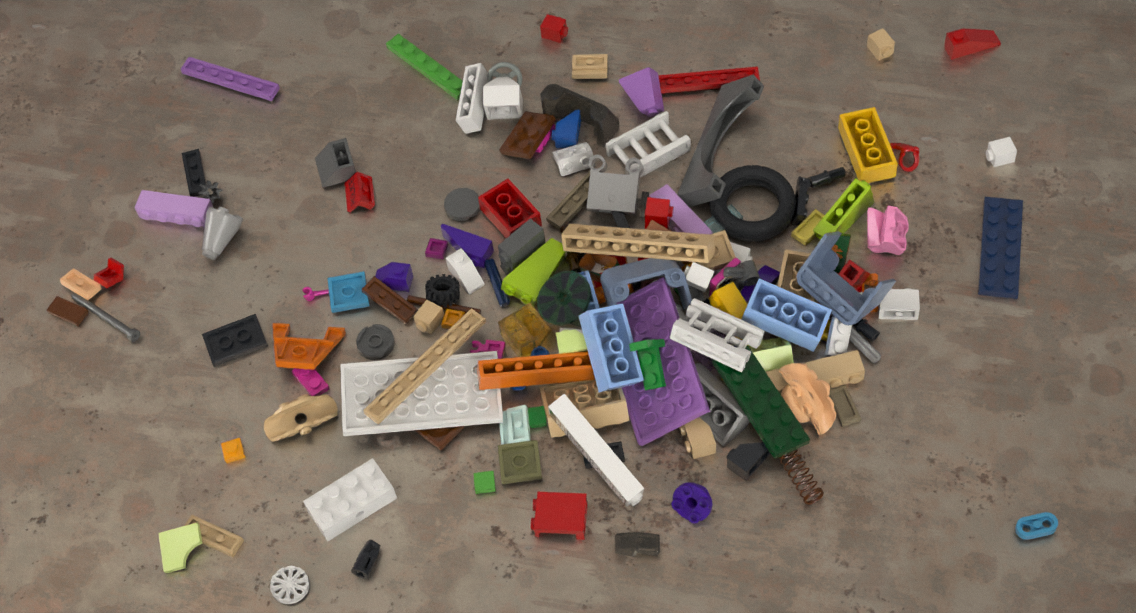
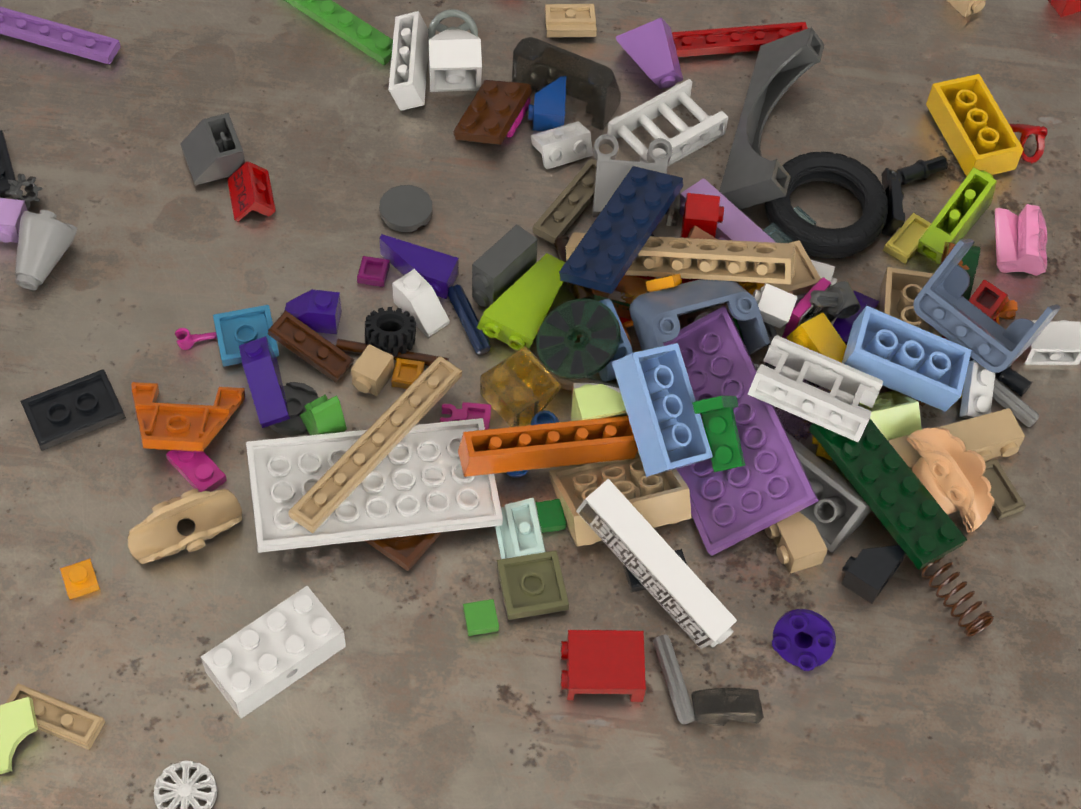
camera: 15 degrees left, 0 degrees up
black hinge [351,540,381,579] -> none
red brick [478,178,542,238] -> none
none -> dark purple slope [239,336,290,428]
none -> bright green slope [299,394,347,435]
none -> dark blue plate [559,166,683,294]
none -> light orange tile [645,273,682,292]
none -> light grey axle [653,635,696,724]

